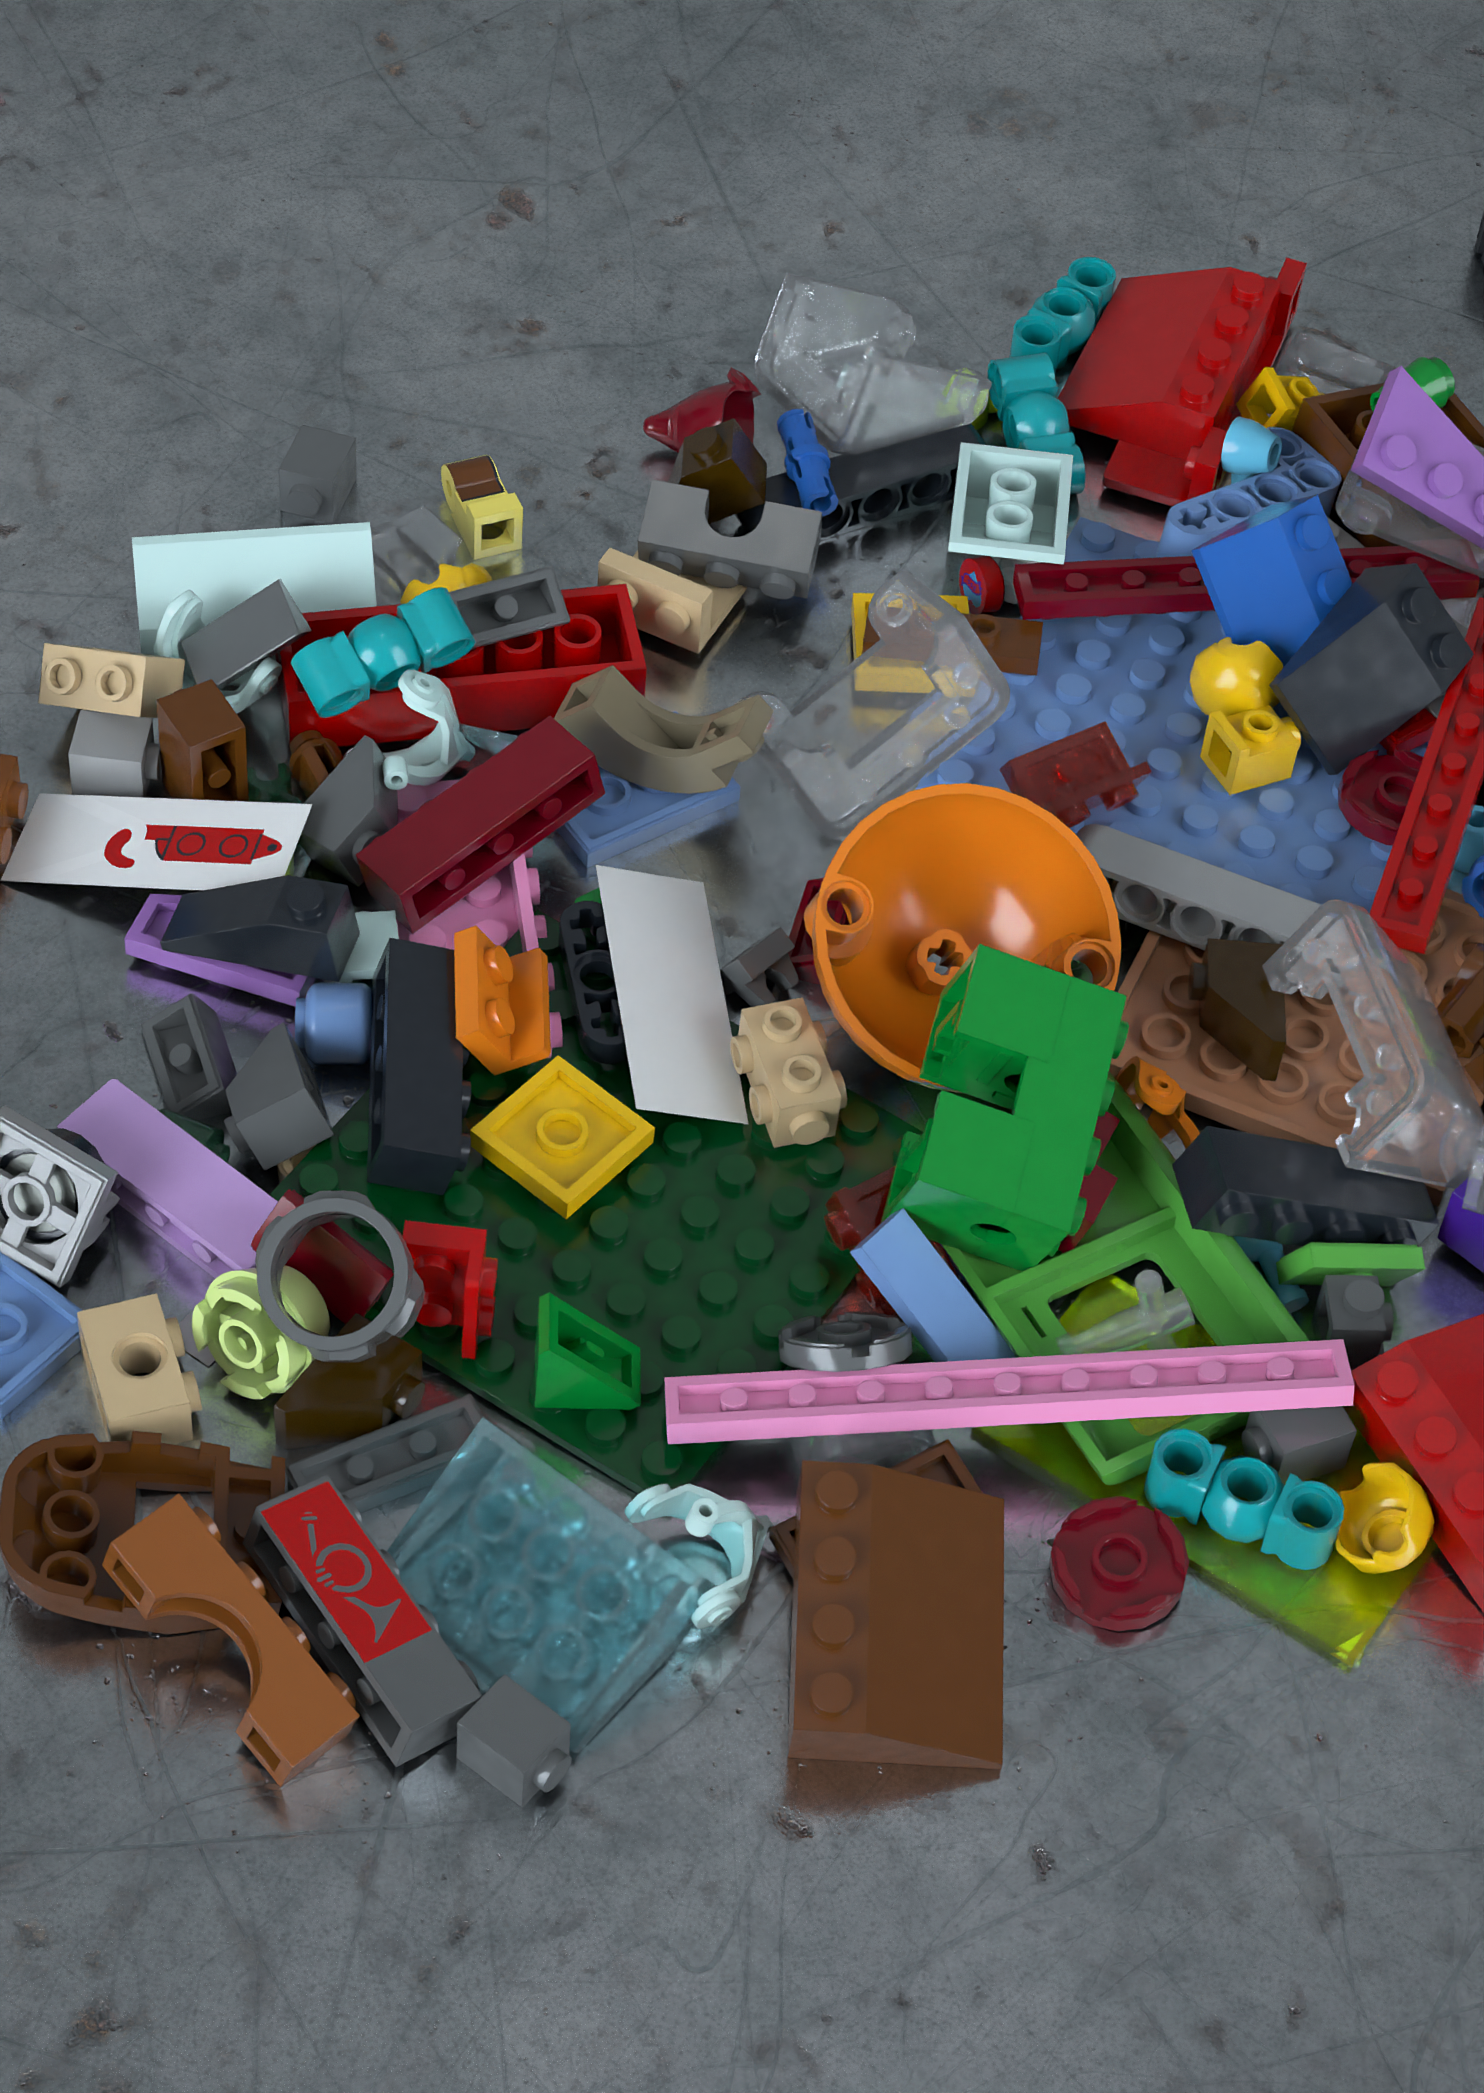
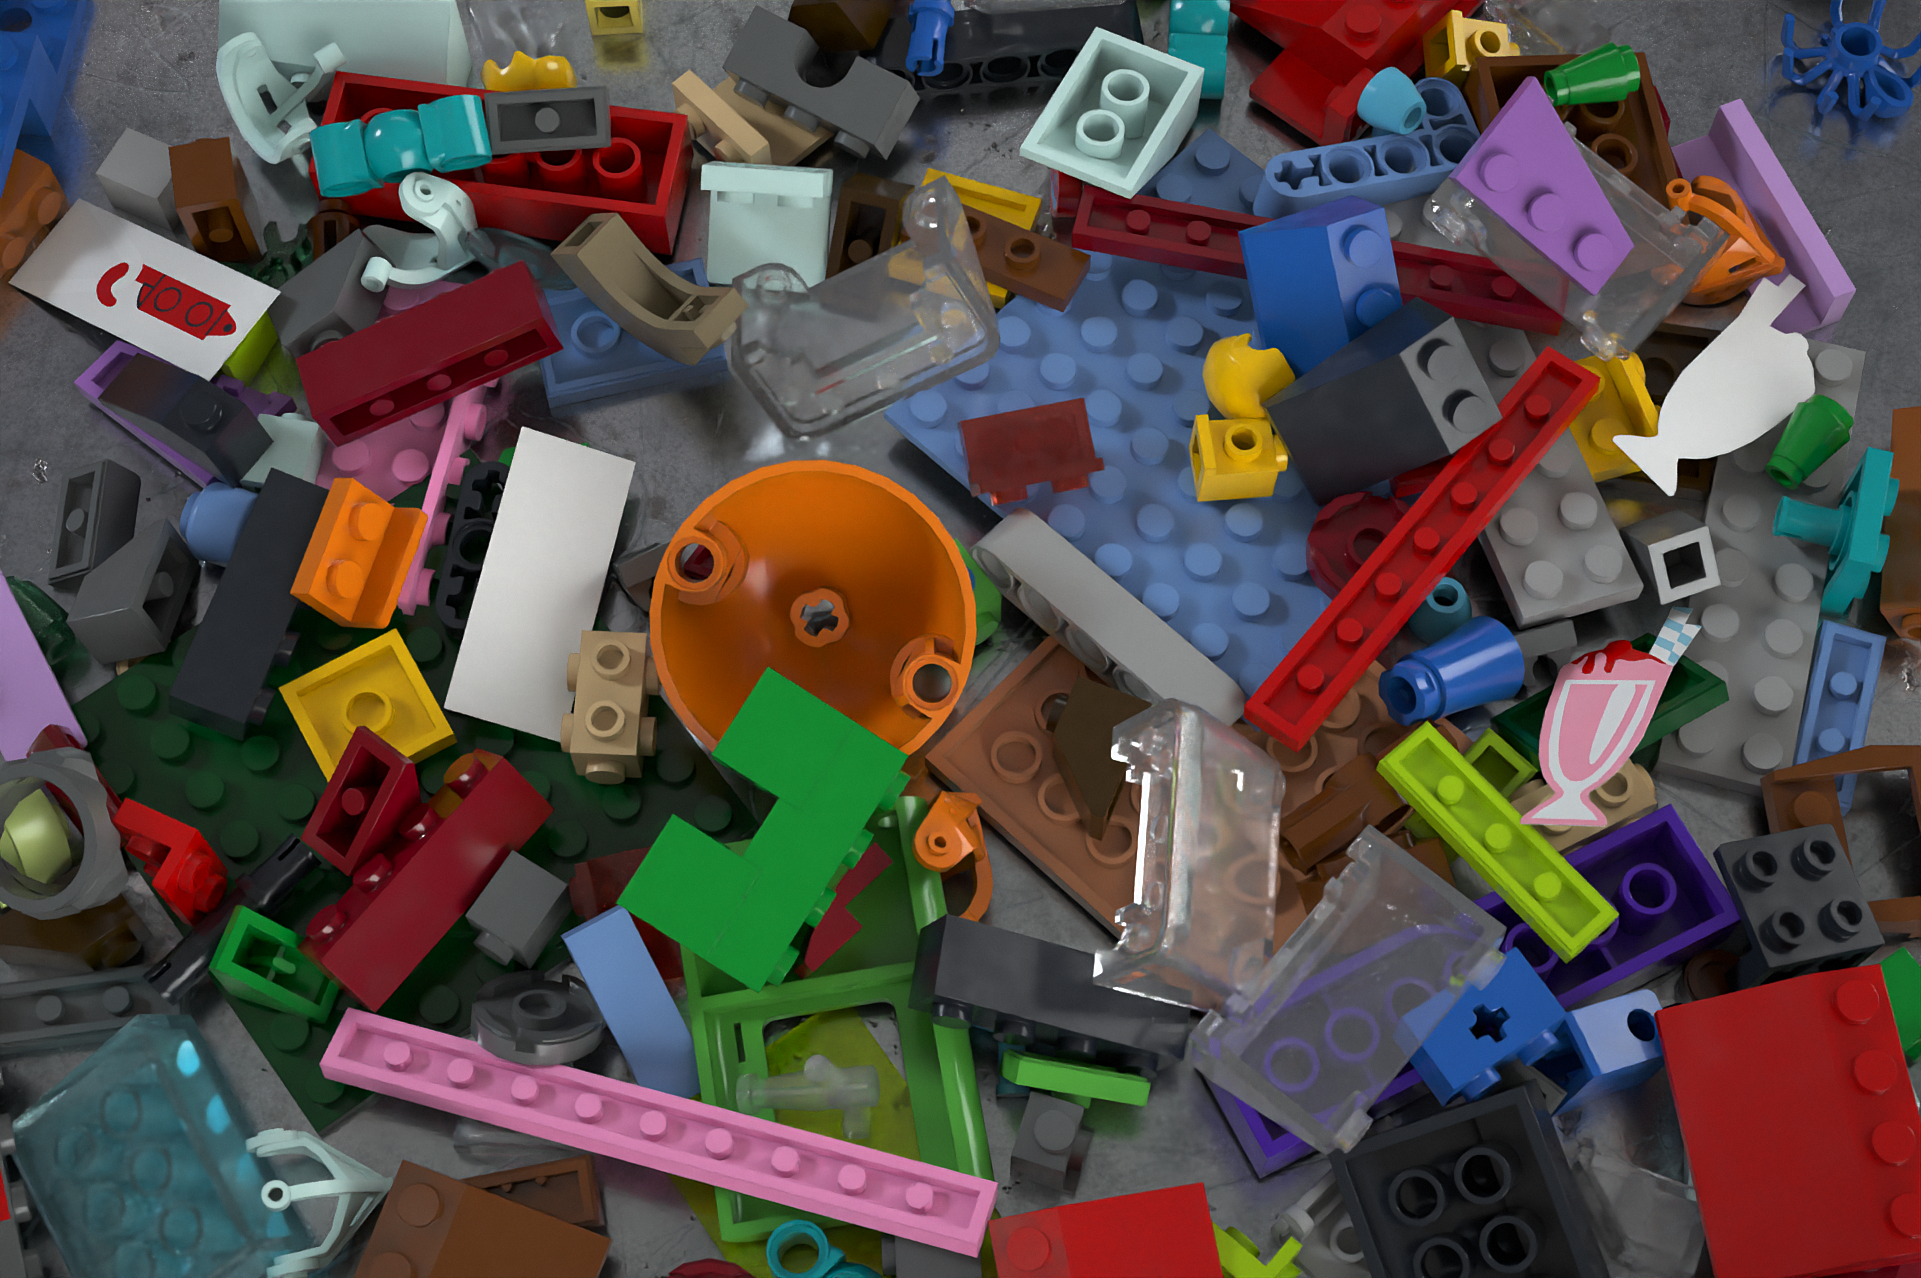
camera: 25 degrees right, 15 degrees up
tan brick [38,643,185,718] -> none
dark grey slope [181,579,312,690] -> none
none -> black pin [143,833,322,1006]
none -> dark red brick [296,748,555,1013]
none -> dark red slope [300,726,422,876]
none -> dark grey brick [466,850,576,969]
none -> light aqua bracket [701,161,833,291]
none -> dark brown slope [821,172,915,316]

